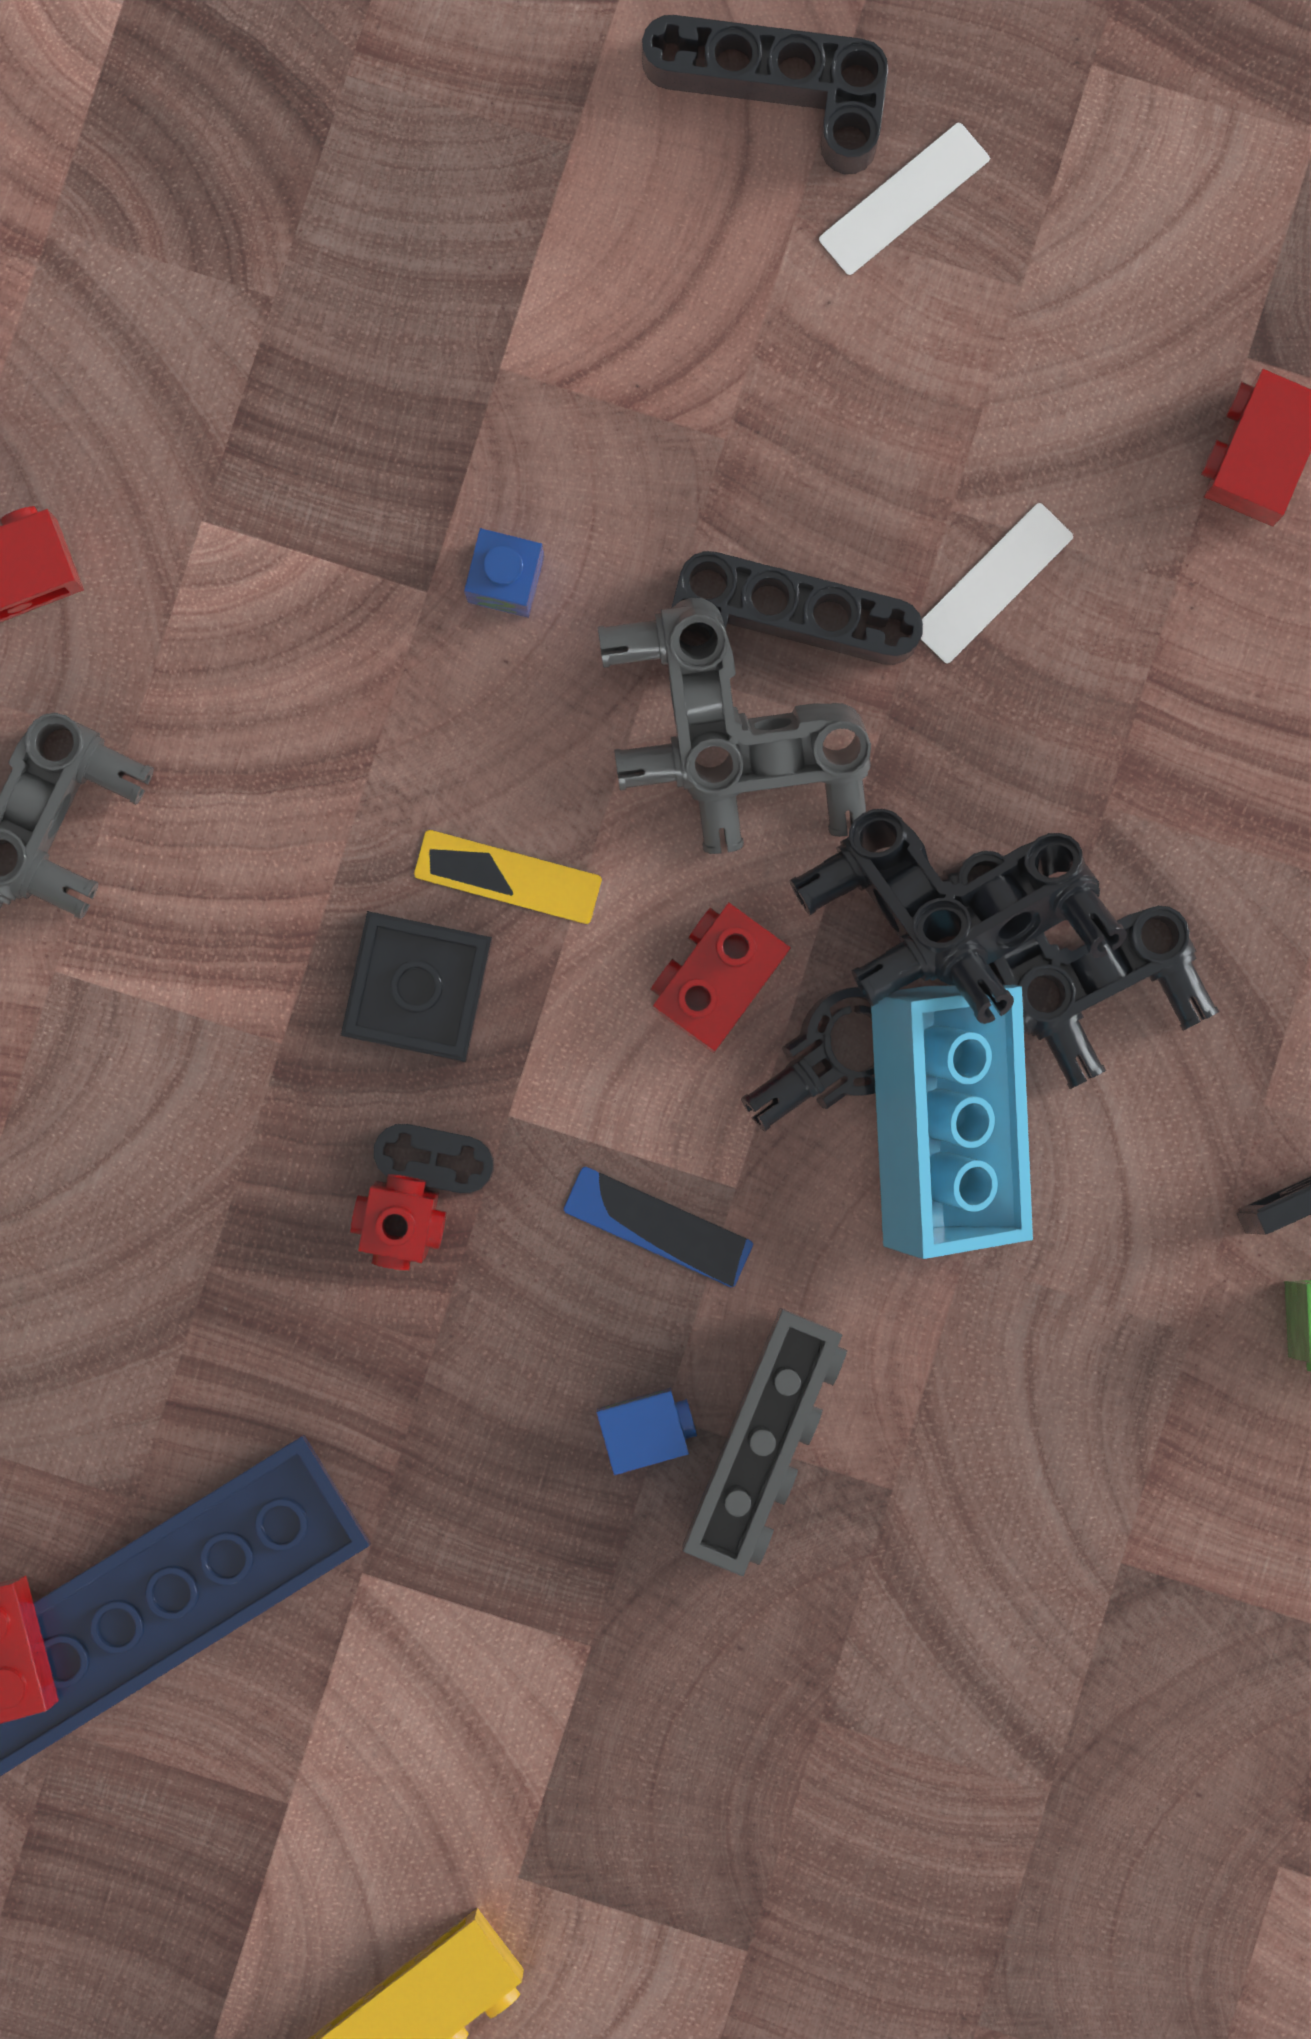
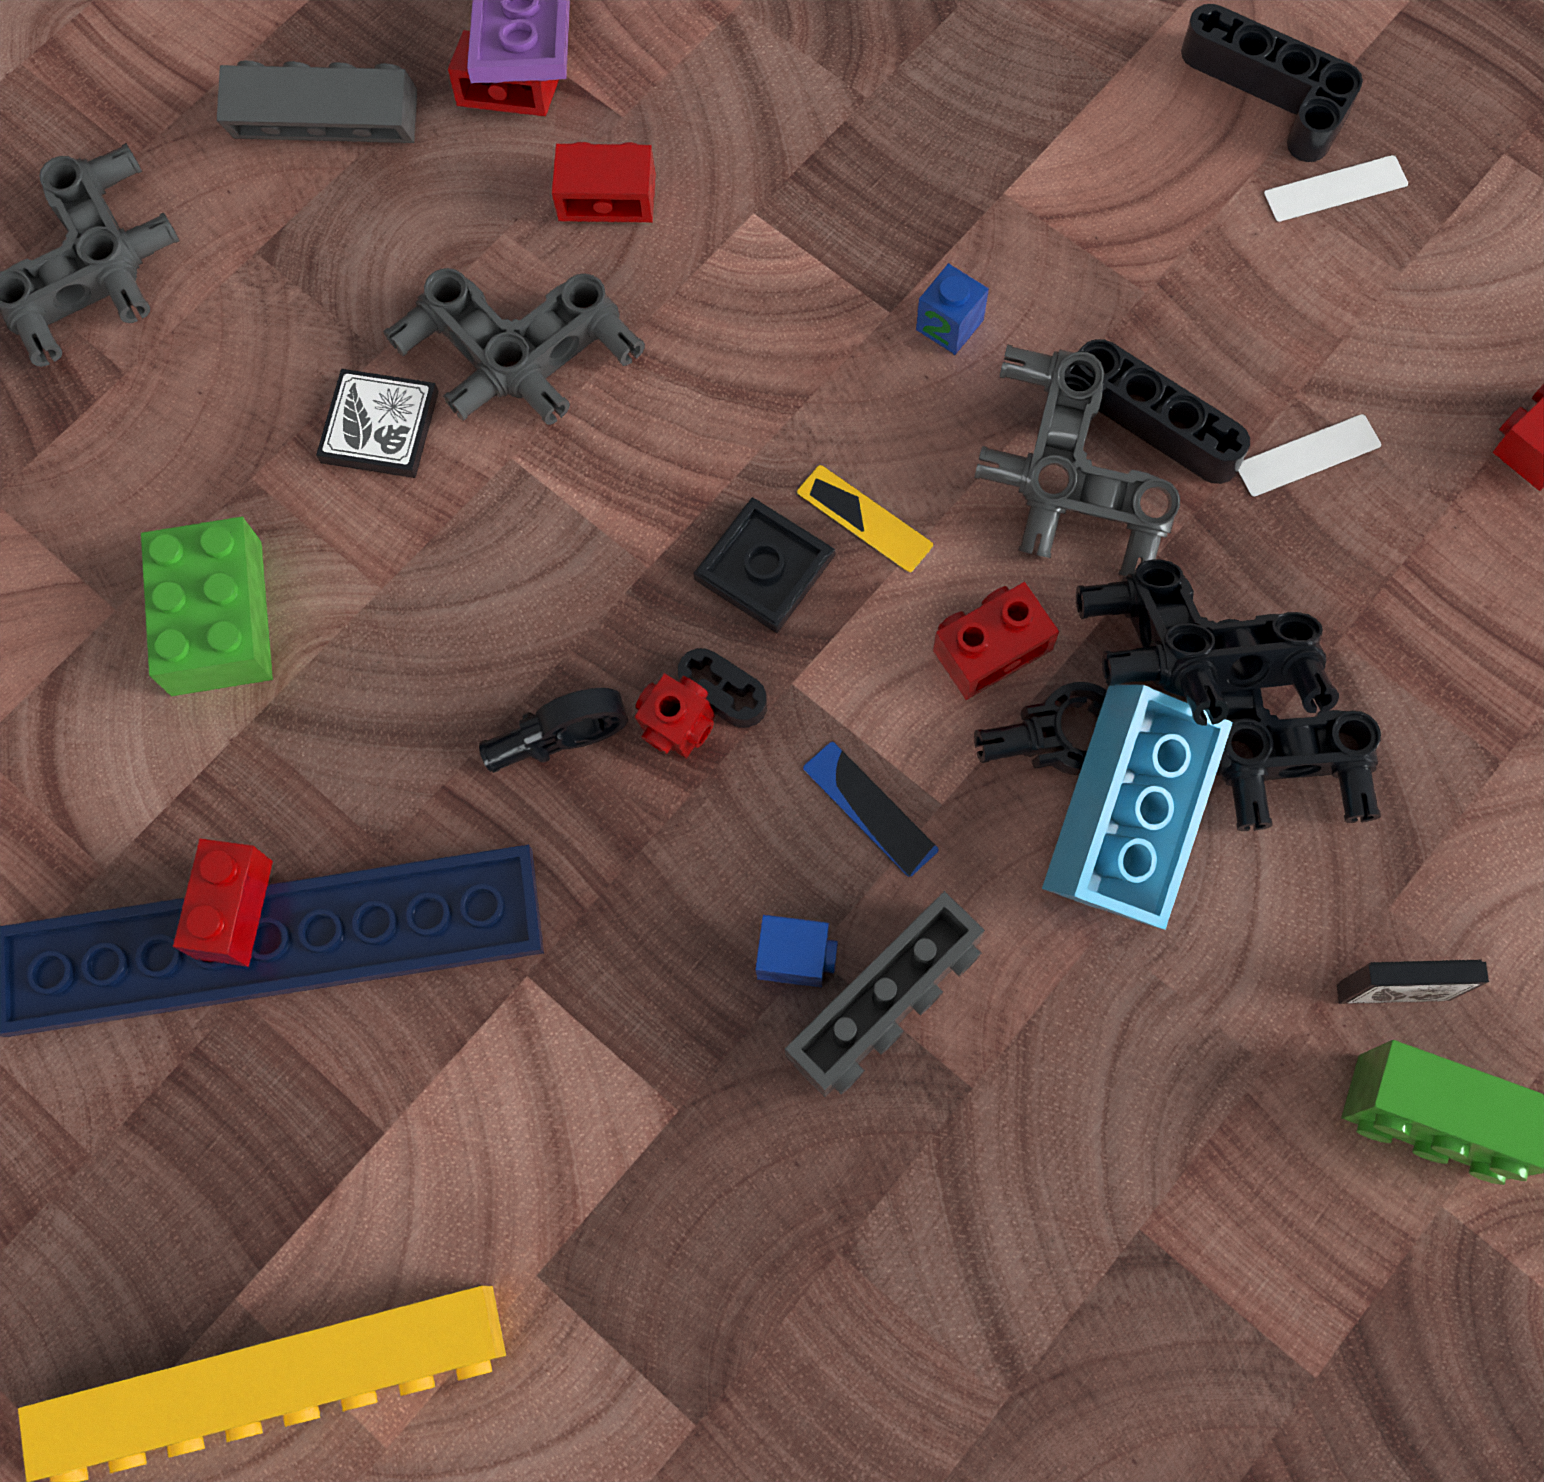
camera: 30 degrees right, 15 degrees down
none -> black pin [479,688,628,773]

